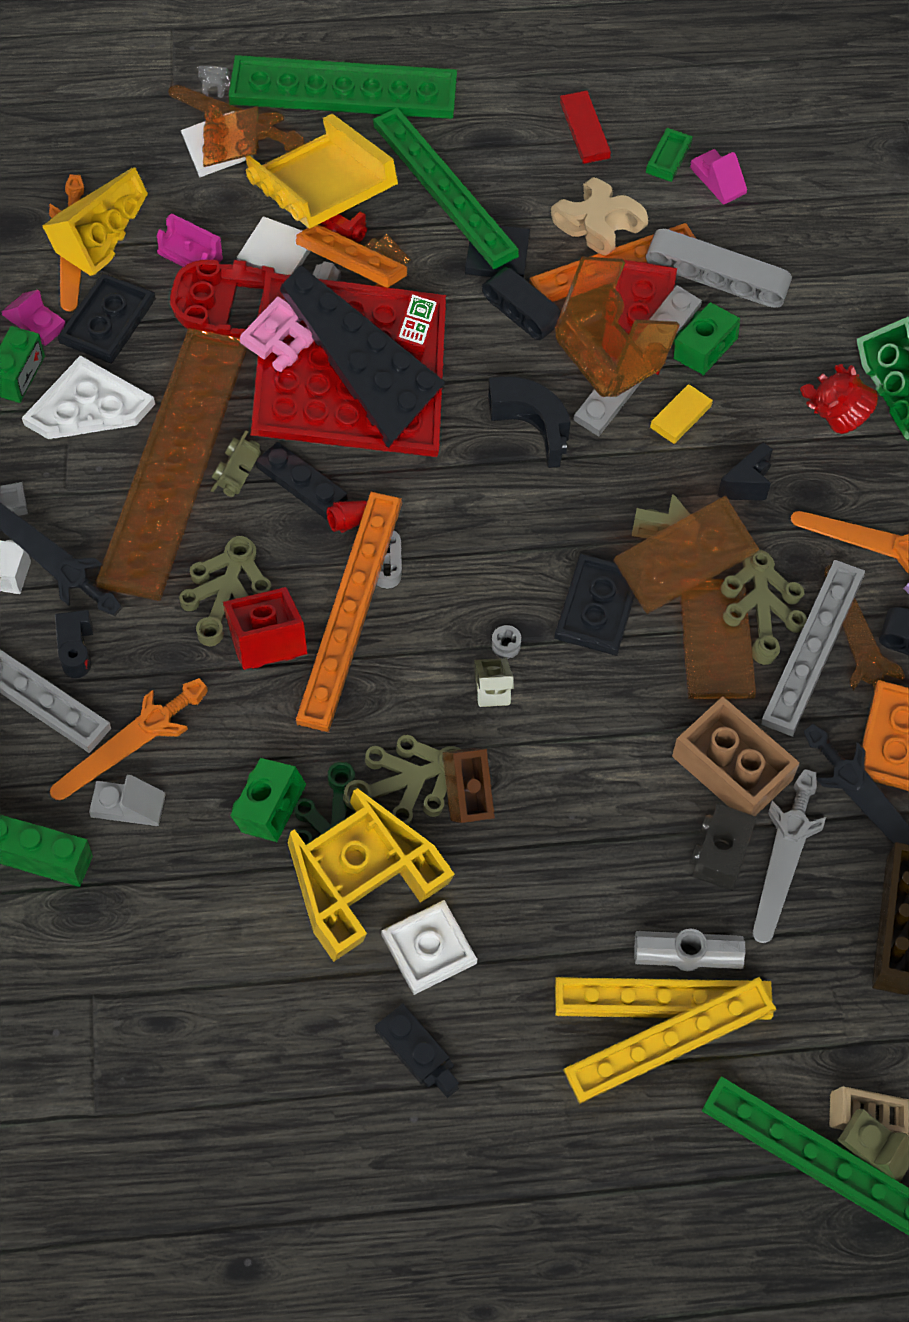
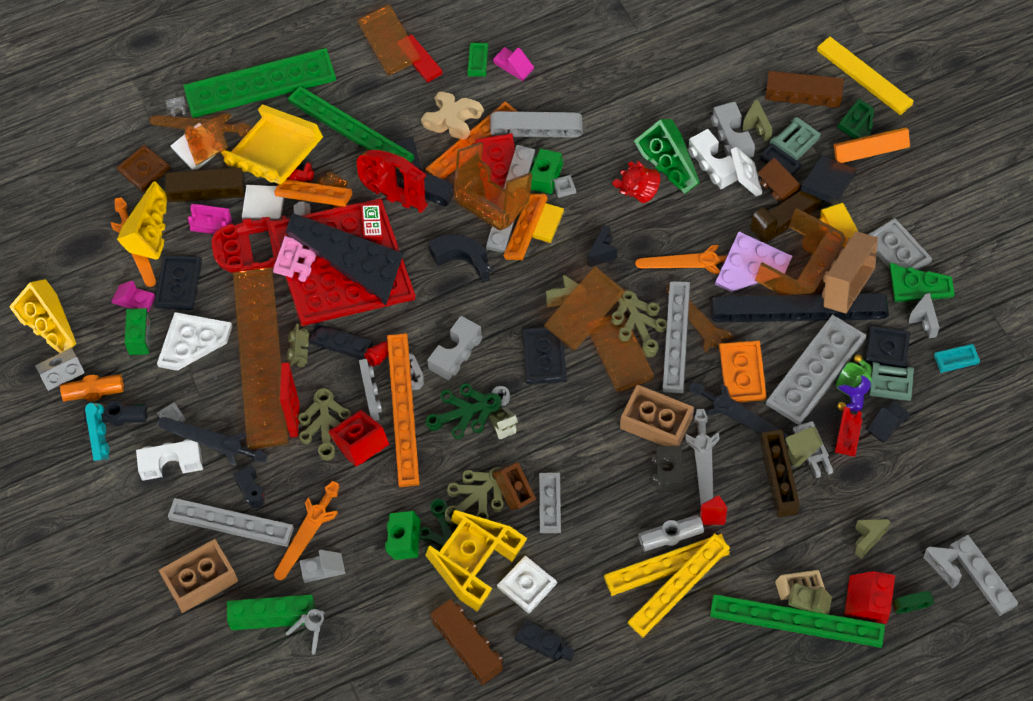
camera: 15 degrees left, 0 degrees up
none -> reddish brown tile [116,145,170,192]
none -> dark brown brick [165,167,244,202]
none -> red tile [280,363,300,437]
none -> light grey plant [286,609,324,654]
none -> clear orange tile [357,4,420,76]
none -> red slope [357,150,428,213]
none -> light grey plate [359,359,382,421]
none -> dark green plant [425,383,502,440]
none -> light grey arch [427,316,482,381]
none -> reddish brown brick [430,599,503,685]
none -> orange tile [503,194,548,260]
none -> light grey plate [539,473,561,533]
none -> light grey tile [553,175,576,198]
none -> red slope [700,496,727,525]

